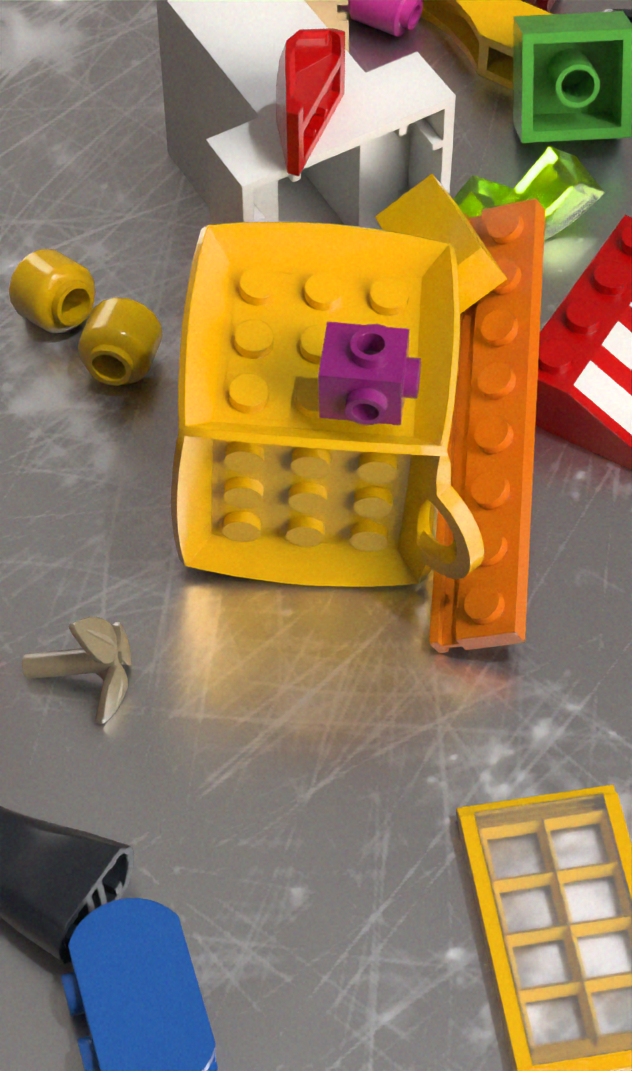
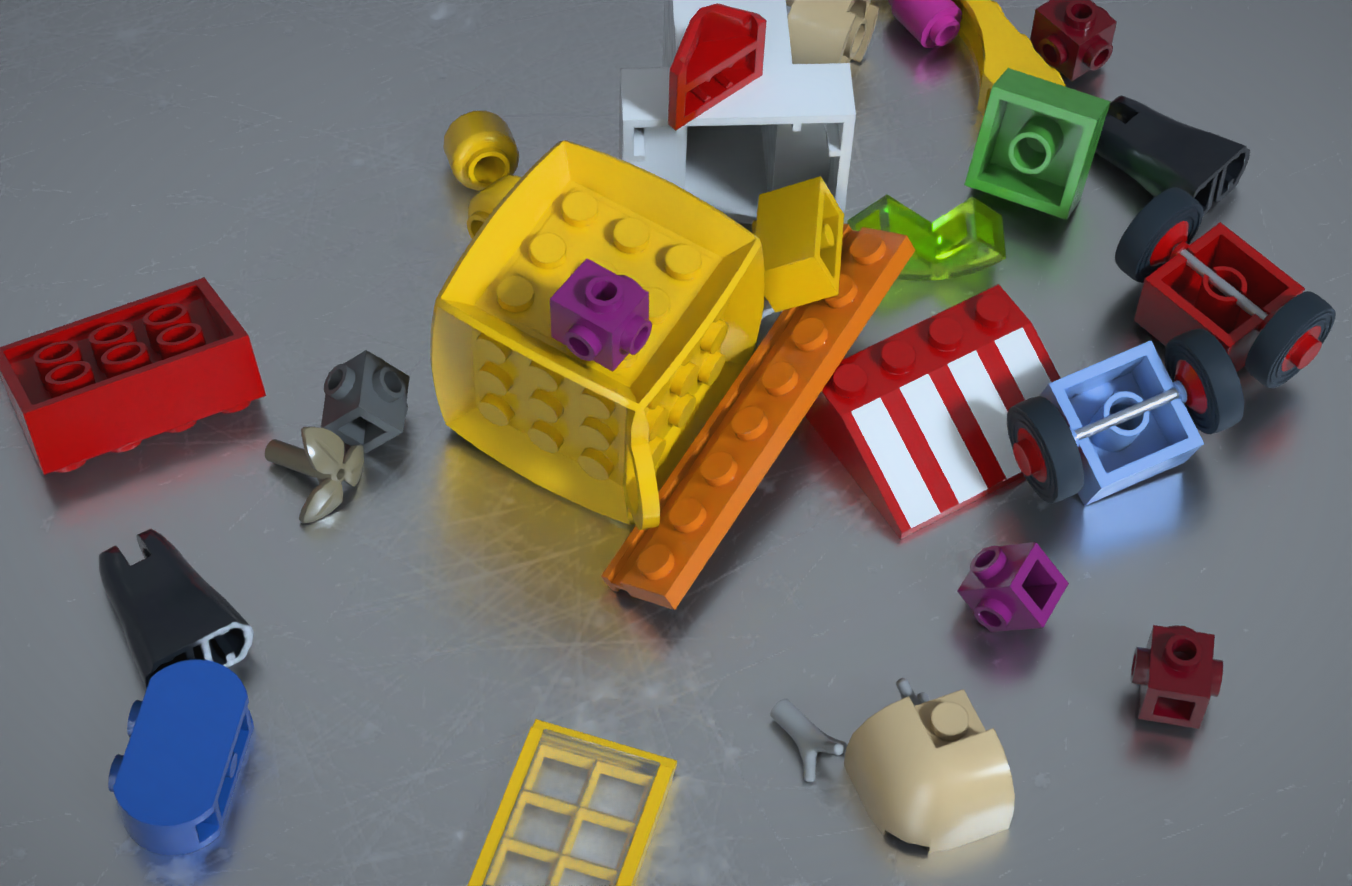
camera: 25 degrees right, 0 degrees up
none -> dark grey brick [321,350,410,454]

